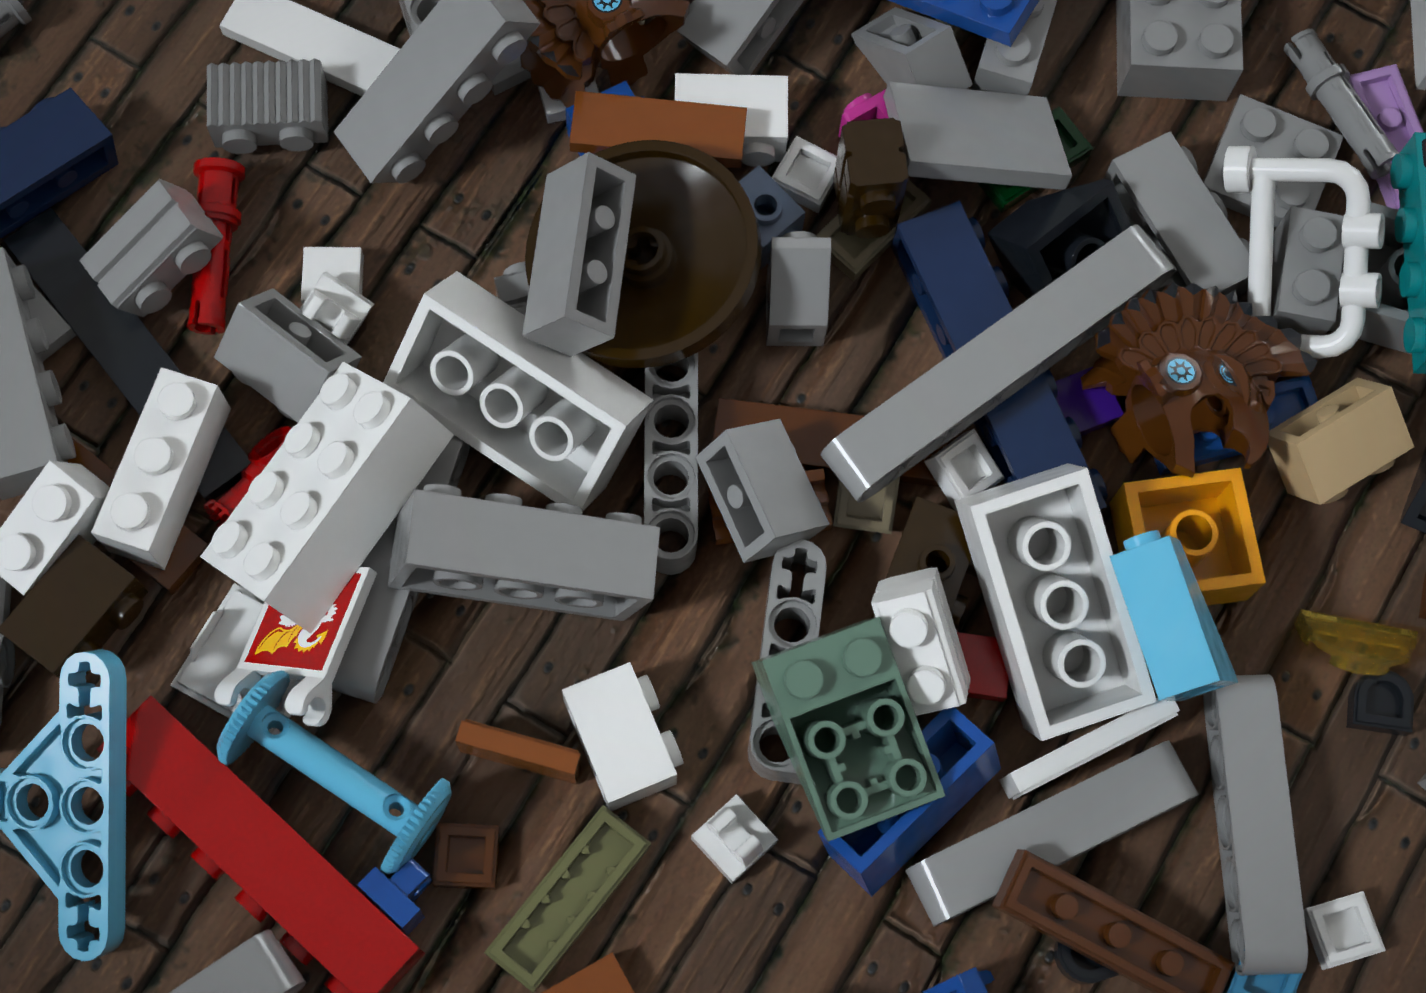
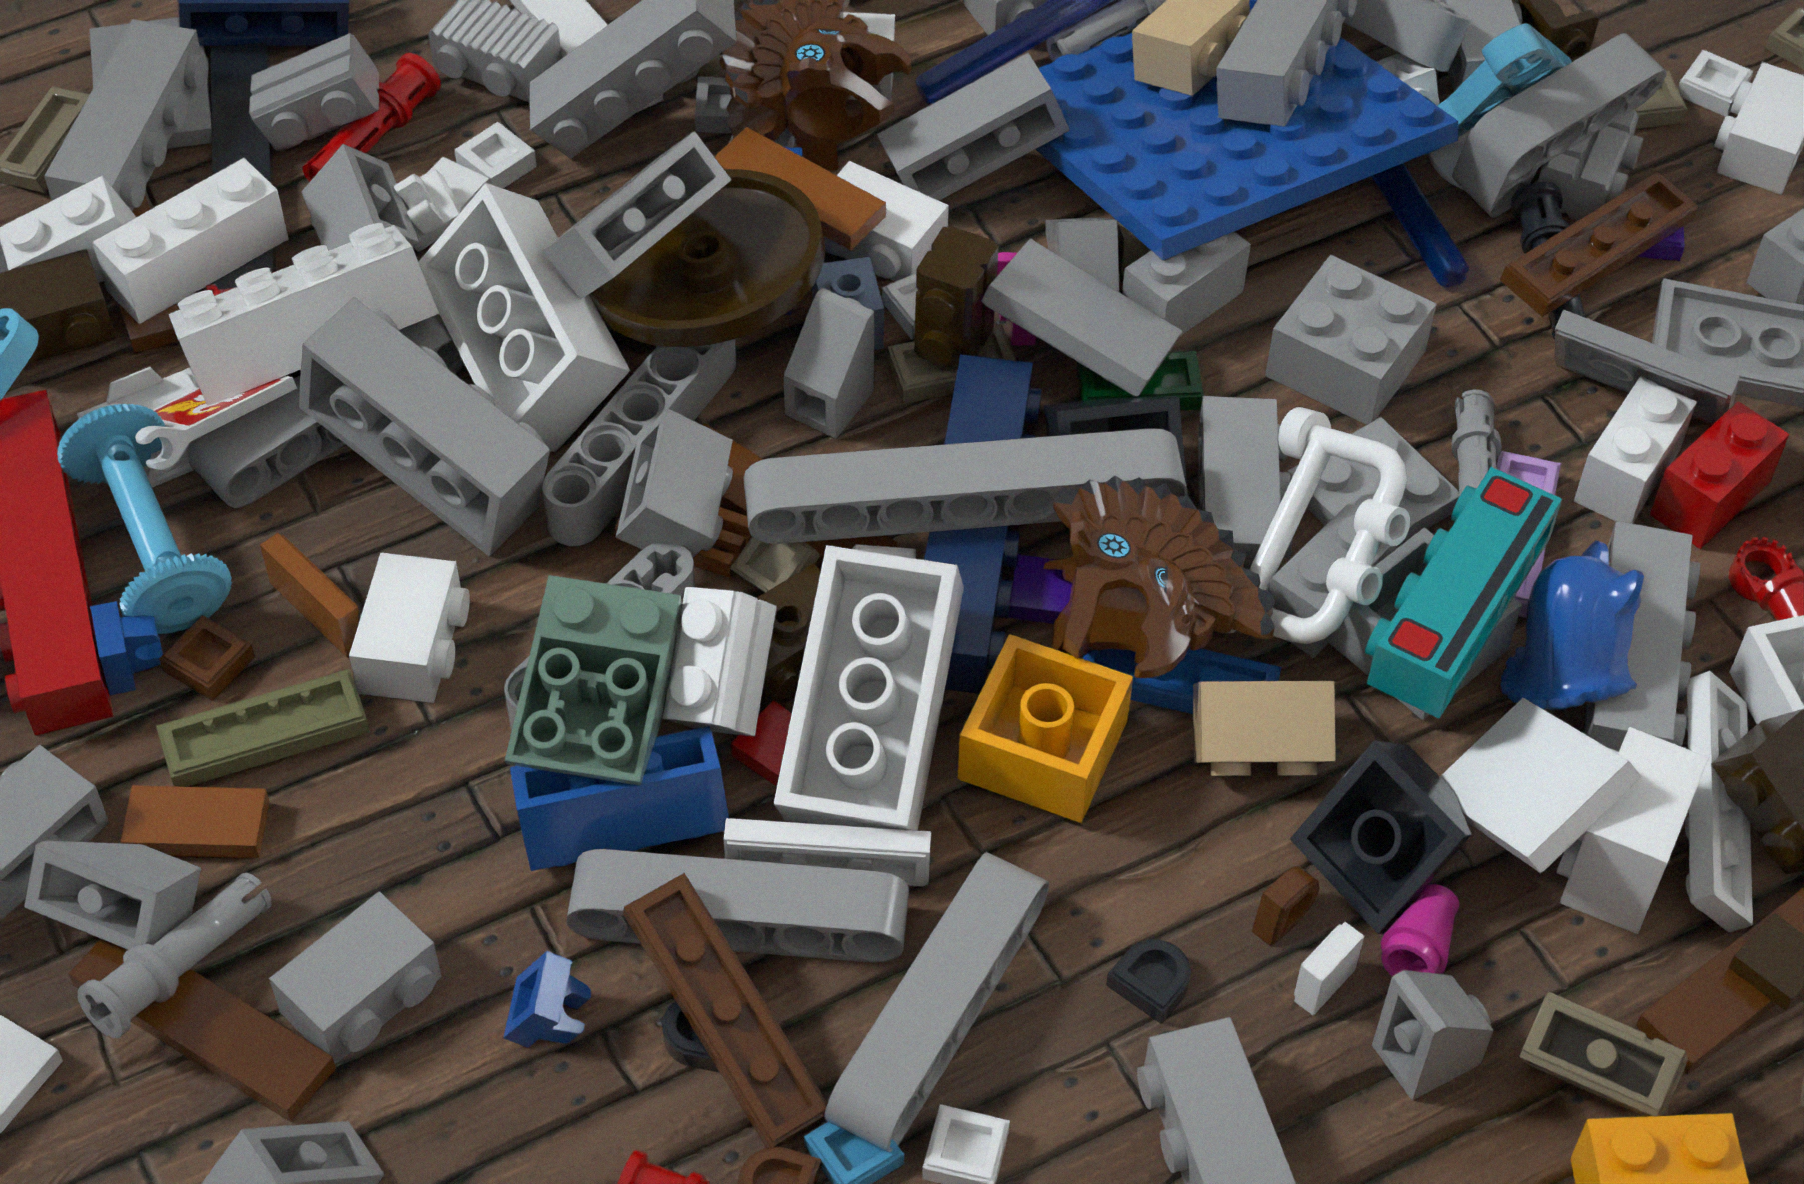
camera: 35 degrees right, 20 degrees down
white tile [691,794,778,884] -> none
medium azure slope [1109,530,1238,701] -> none
clear yellow tile [1295,609,1418,676] -> none
none -> white tile [454,122,537,188]

